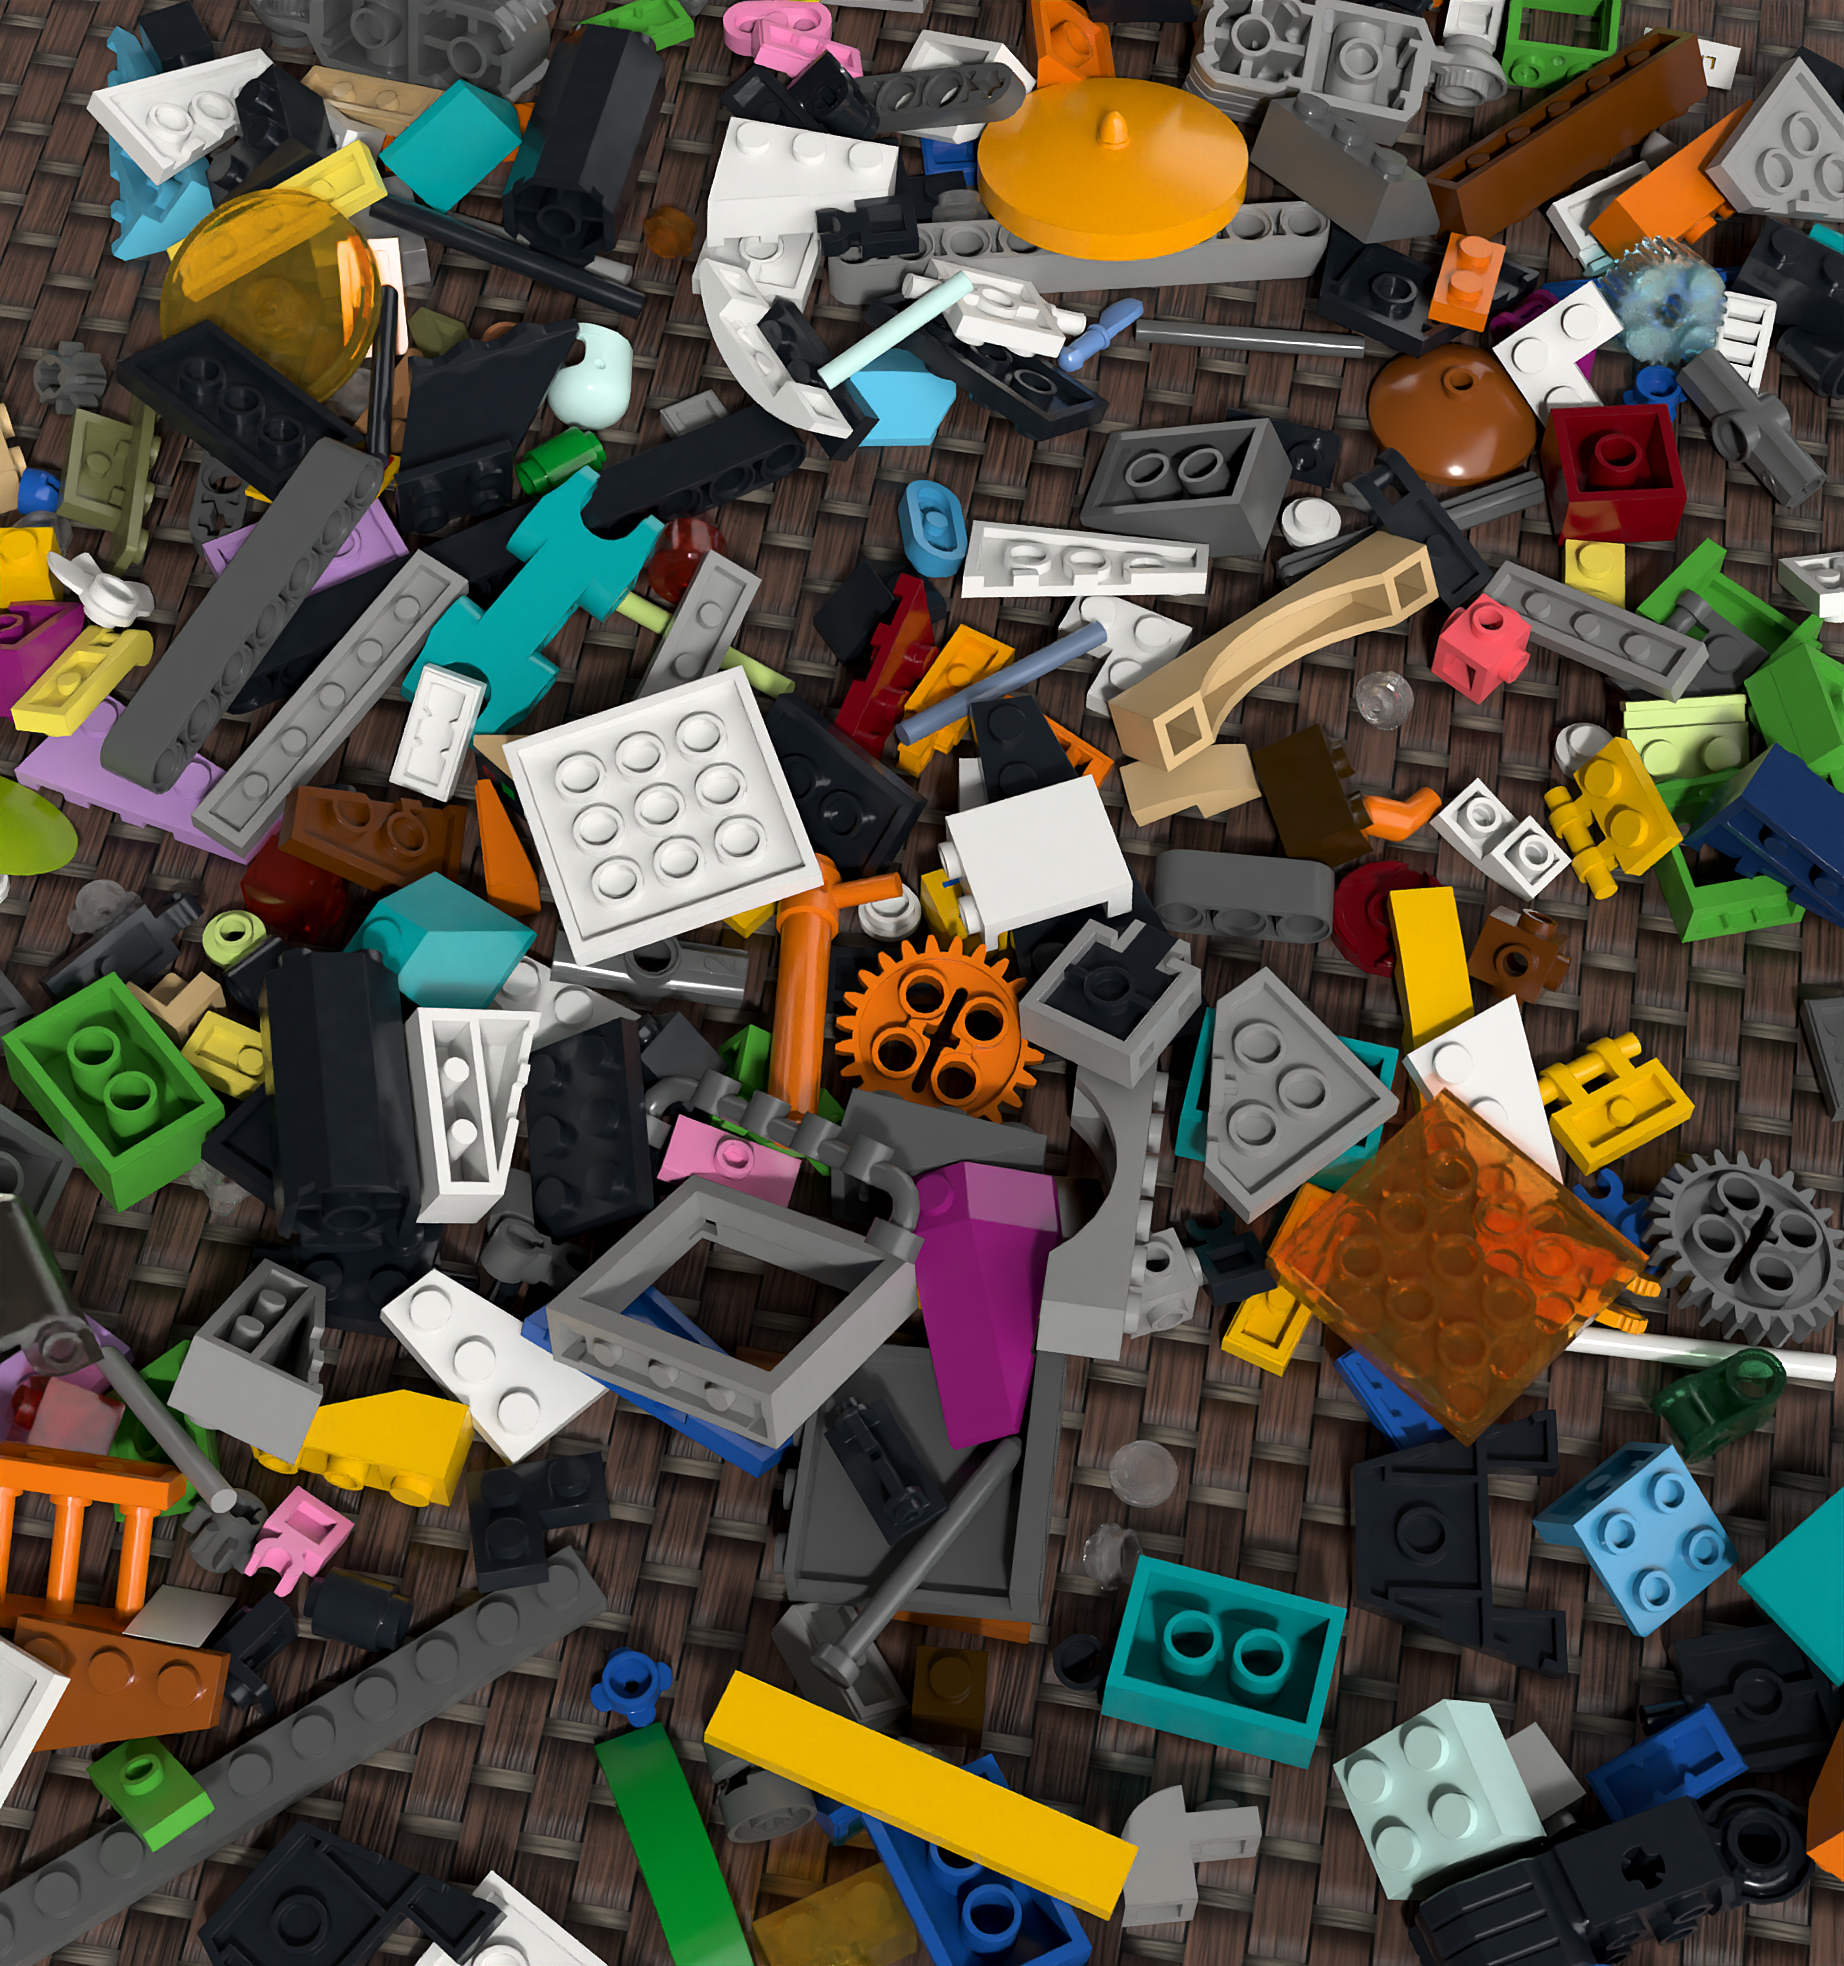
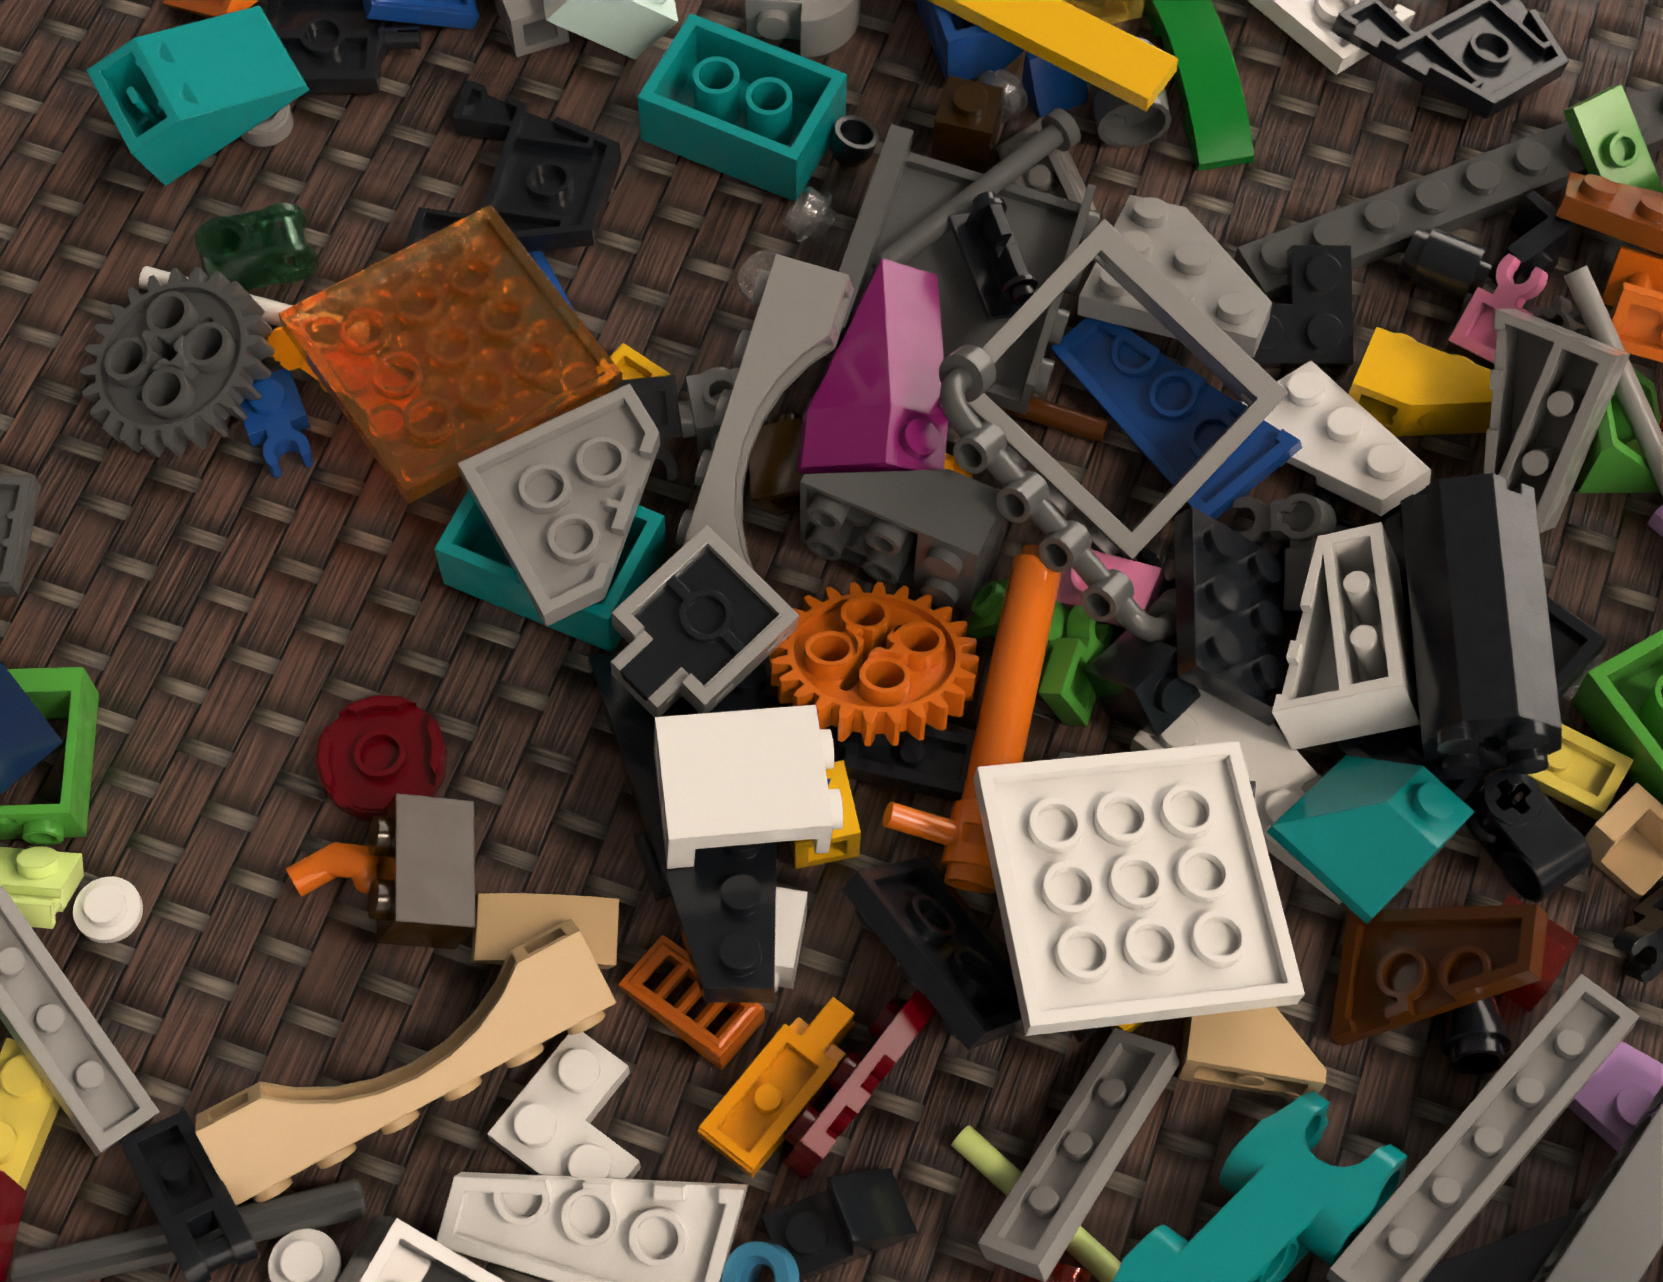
camera: 170 degrees left, 5 degrees up
white sticker [123,1584,237,1648] -> none
yellowish green plate [202,910,267,970] -> none
white plate [389,663,487,802] -> none
orange slope [474,779,541,917] -> none
blue plate [590,1647,673,1727] -> none
white plate [858,883,921,942] -> none
sand blue bar [895,621,1107,746] -> none
dark grey beam [1151,849,1335,944] -> none
clear plate [1356,671,1414,731] -> none
yellow slope [1387,886,1475,1148] -> none
white wing [1402,994,1565,1219] -> none
white slope [1429,778,1572,902] -> none
coral brick [1431,593,1532,705] -> none
reddish brown brick [1467,905,1572,1005] -> none
dark azure bracket [1531,1441,1739,1637] -> none
yellow plate [1537,1031,1695,1176] -> none
yellow plate [1544,737,1683,900] -> none
none -> light grey plate [1077,195,1272,357]

